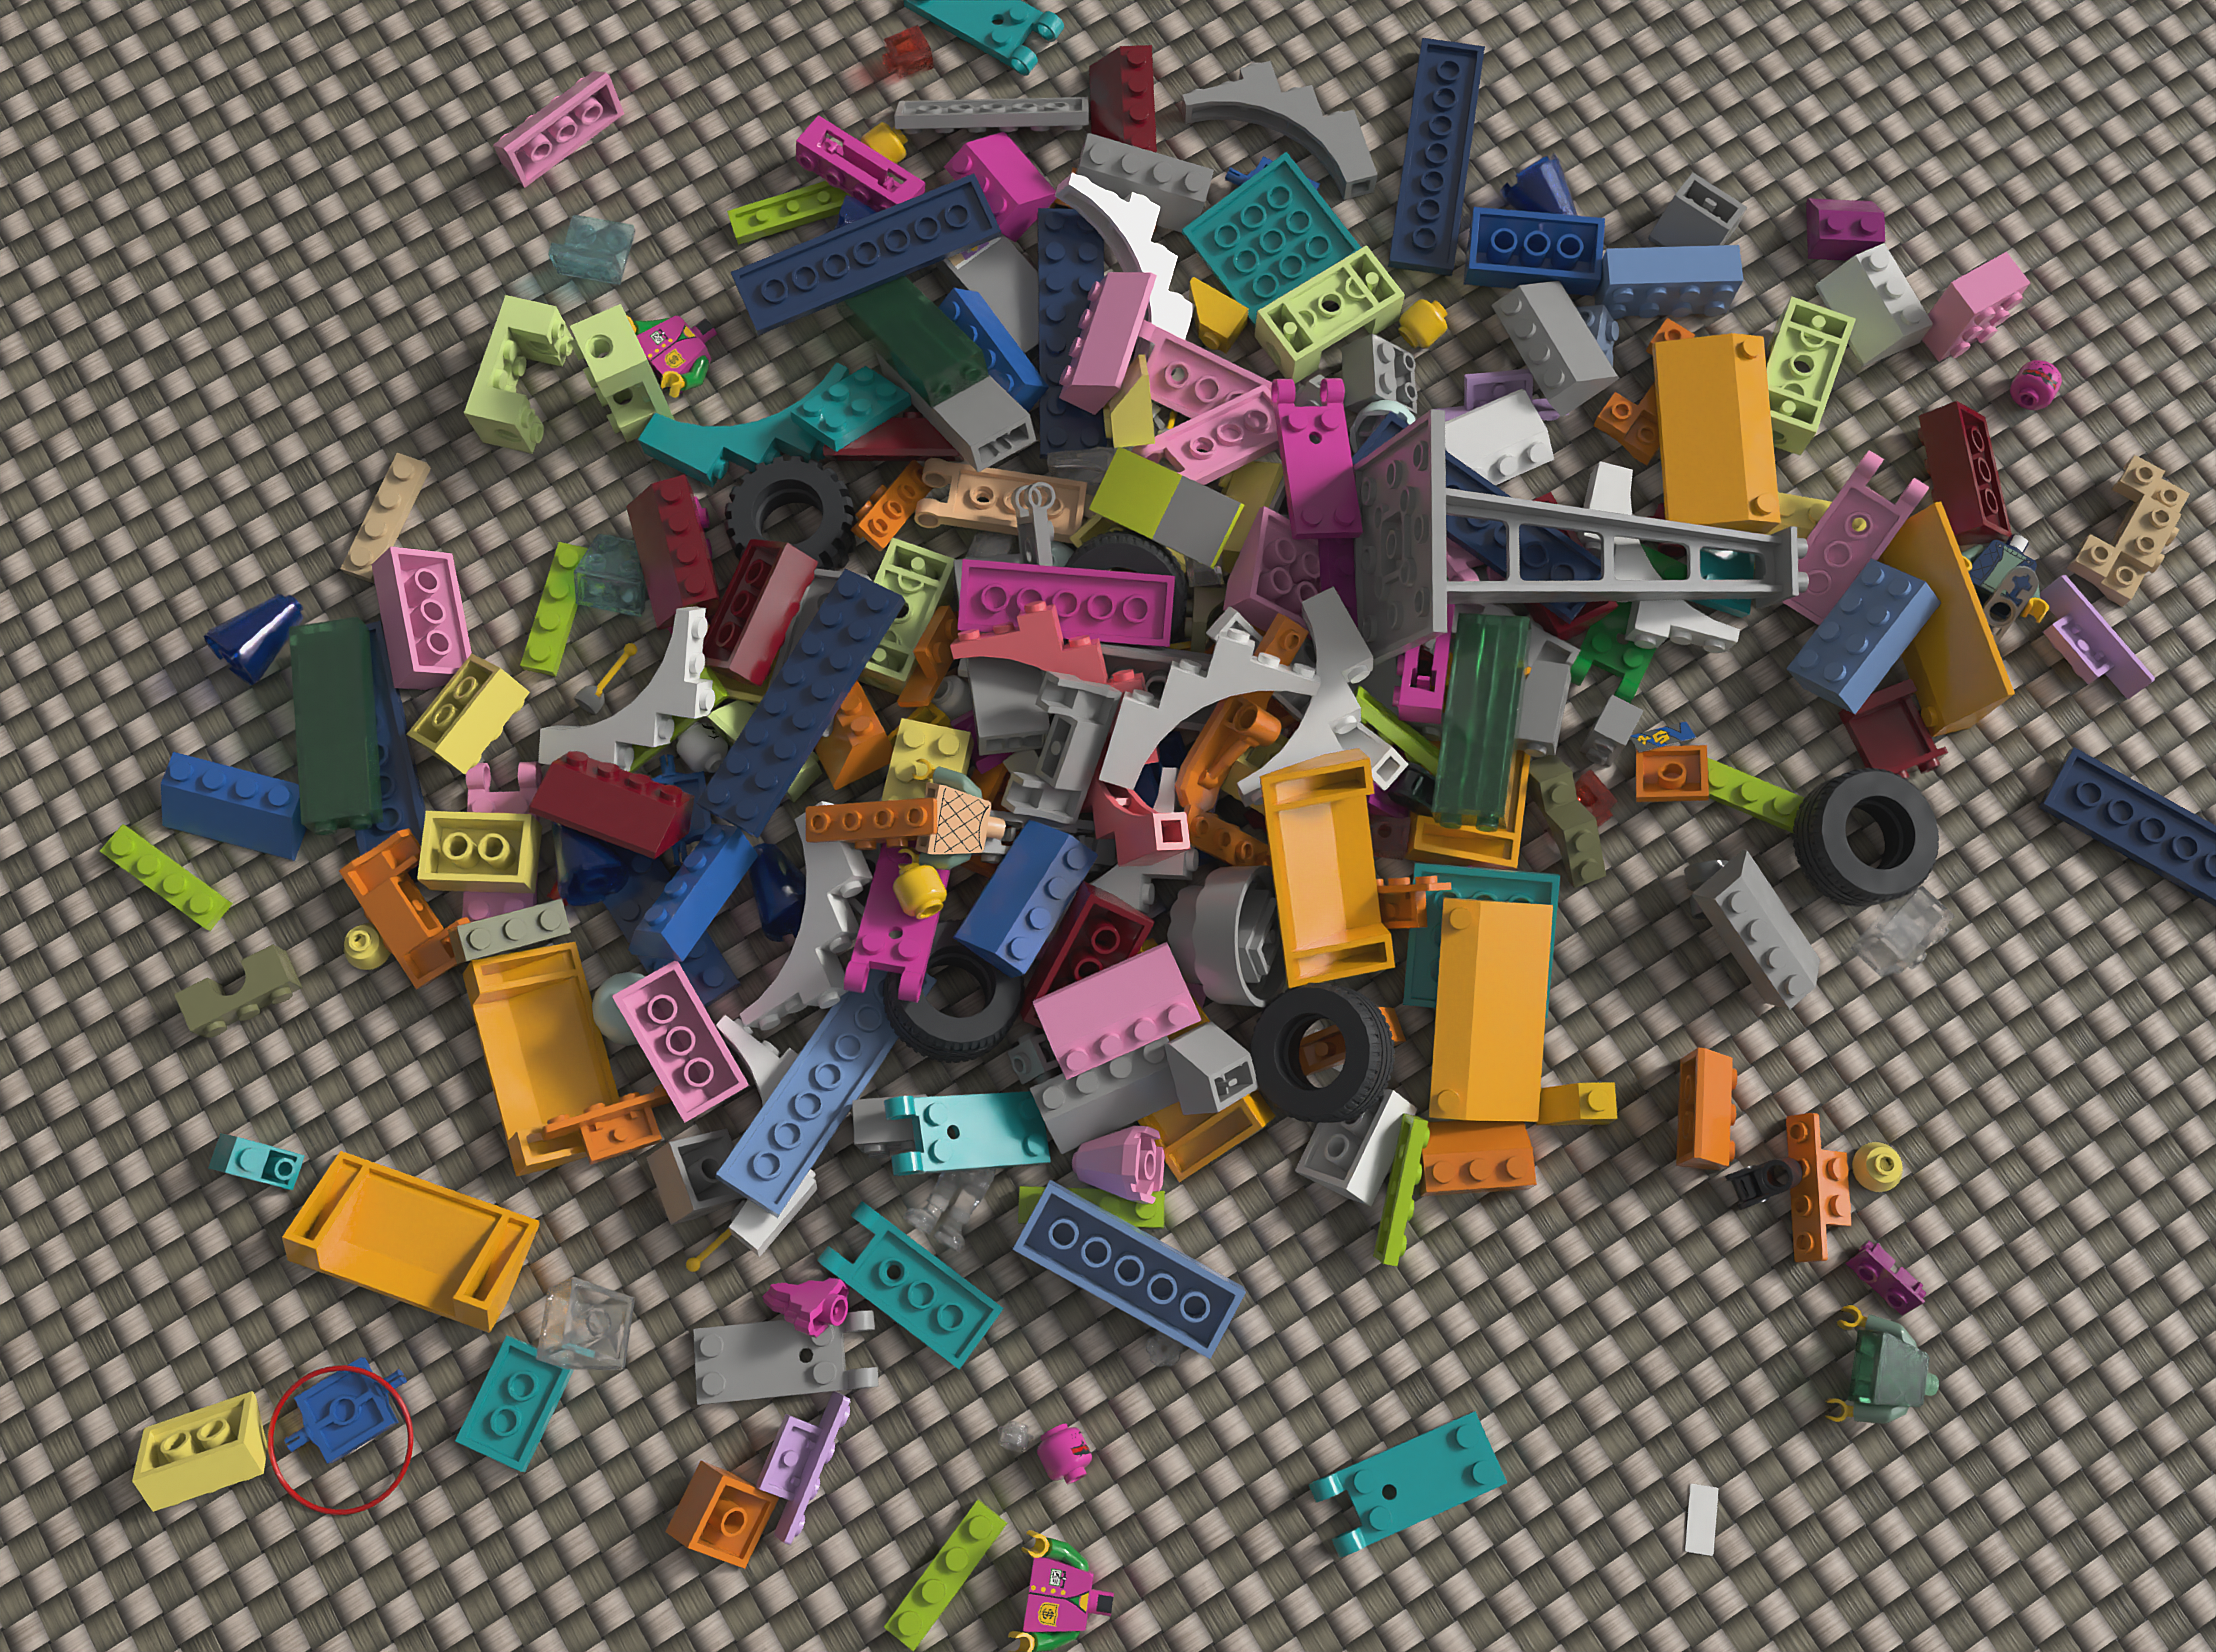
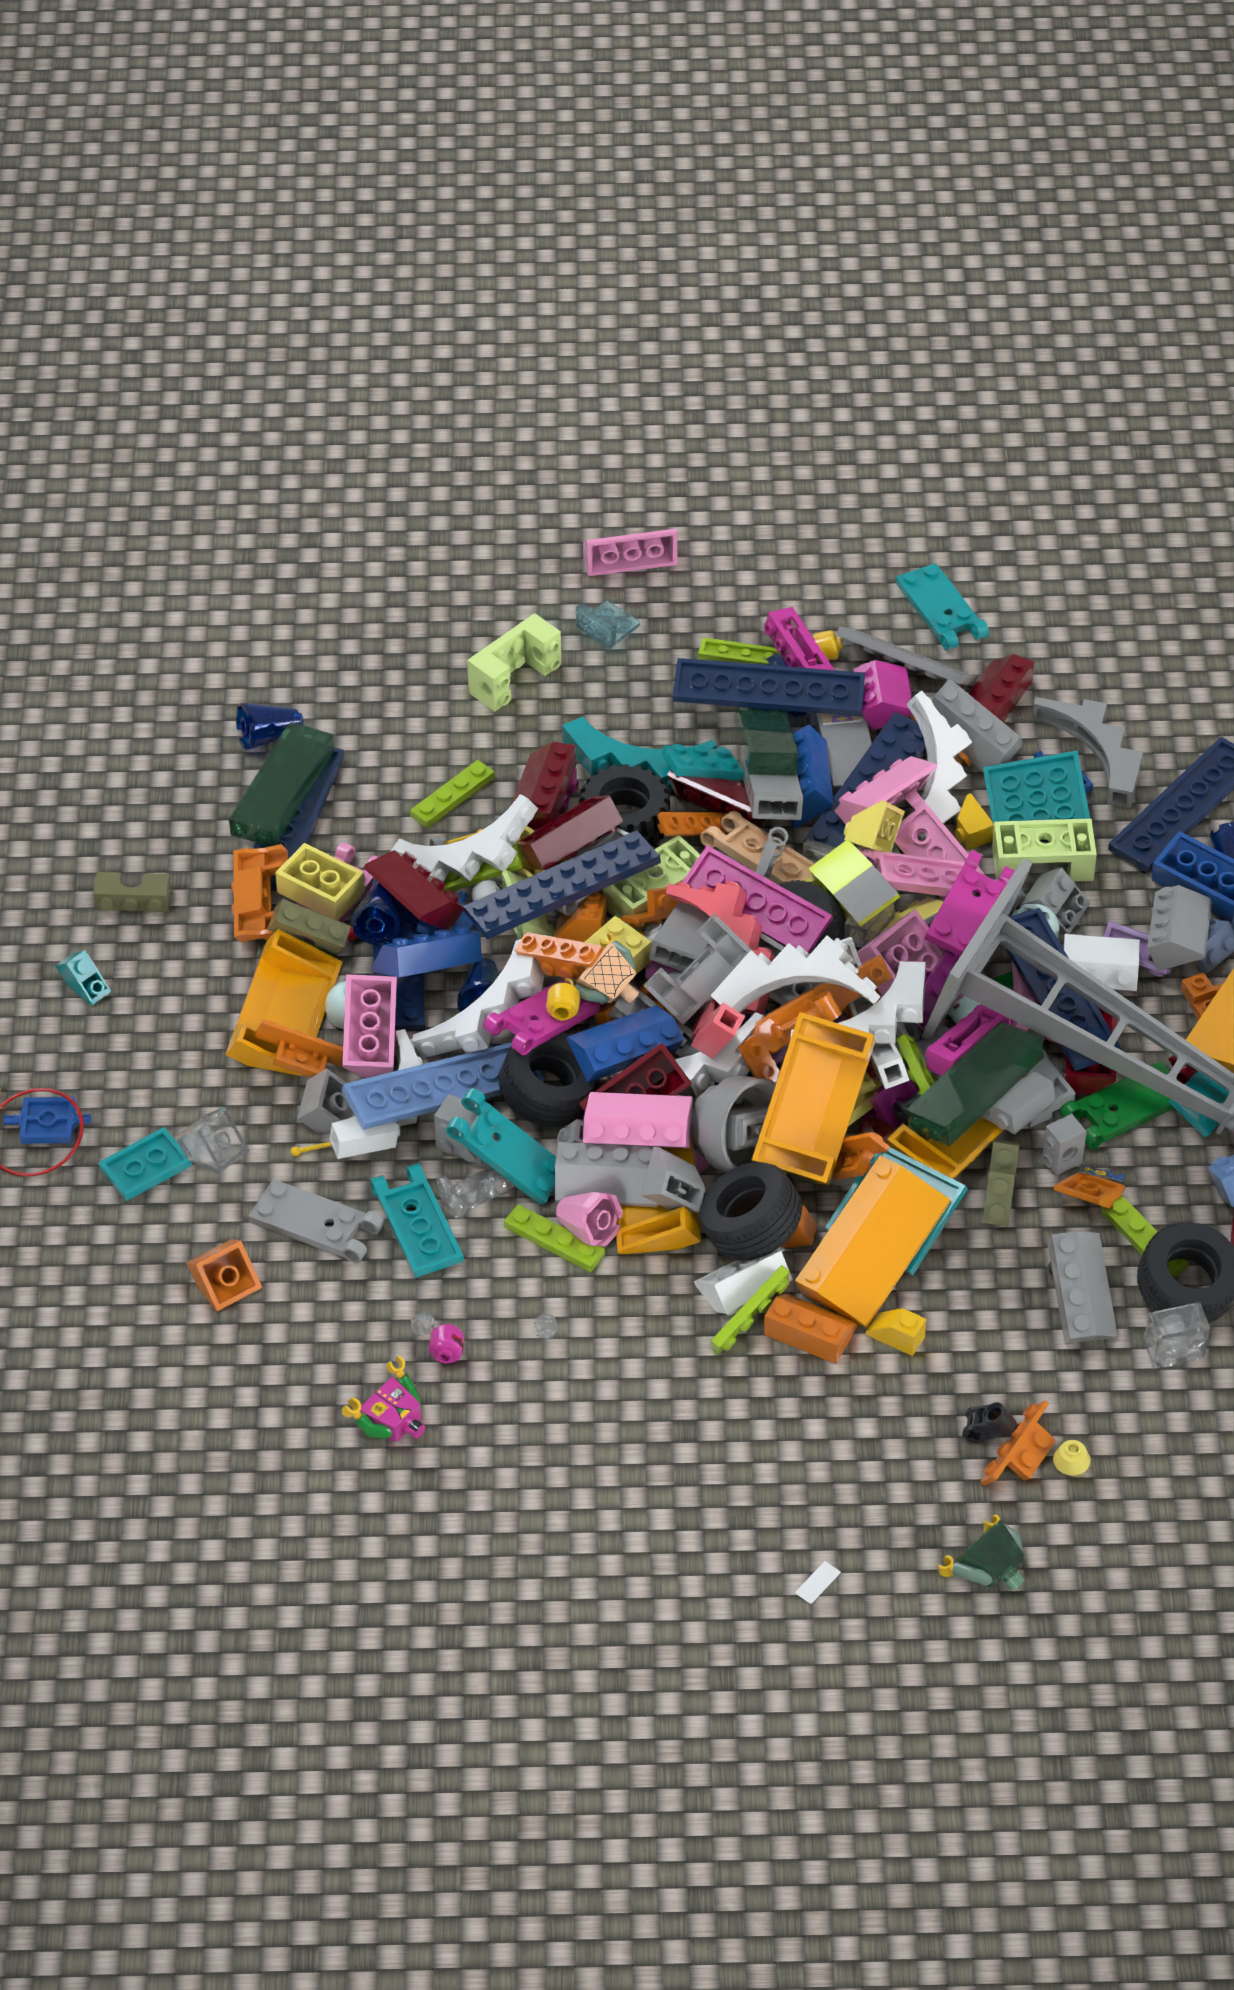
camera: 30 degrees right, 25 degrees down
lime plate [100,824,233,931] -> none
blue slope [160,752,317,861] -> none
light orange slope [282,1151,540,1333] -> none
tan plate [340,453,431,584] -> none
light yellow cone [344,923,391,970] -> none
bright pink slope [371,547,472,690] -> none
light yellow brick [406,653,530,774] -> none
yellowish green plate [570,304,674,442] -> none
clear light blue bracket [574,534,645,617] -> none
torso [626,315,717,398] -> none
lavender bracket [755,1391,850,1545] -> none
dark pink rock [762,1278,850,1338] -> none
clear red brick [882,25,934,79] -> none
lime plate [884,1499,1008,1652] -> none
medium blue brick [1013,1180,1246,1359] -> none
teal hinge [1308,1411,1507,1558] -> none
yellow head [1398,299,1448,349] -> none
clear red bracket [1575,769,1618,827] -> none
white arch [1577,461,1740,653] -> none
orange slope [1676,1047,1737,1171] -> none
magenta hinge [1845,1240,1926,1316] -> none

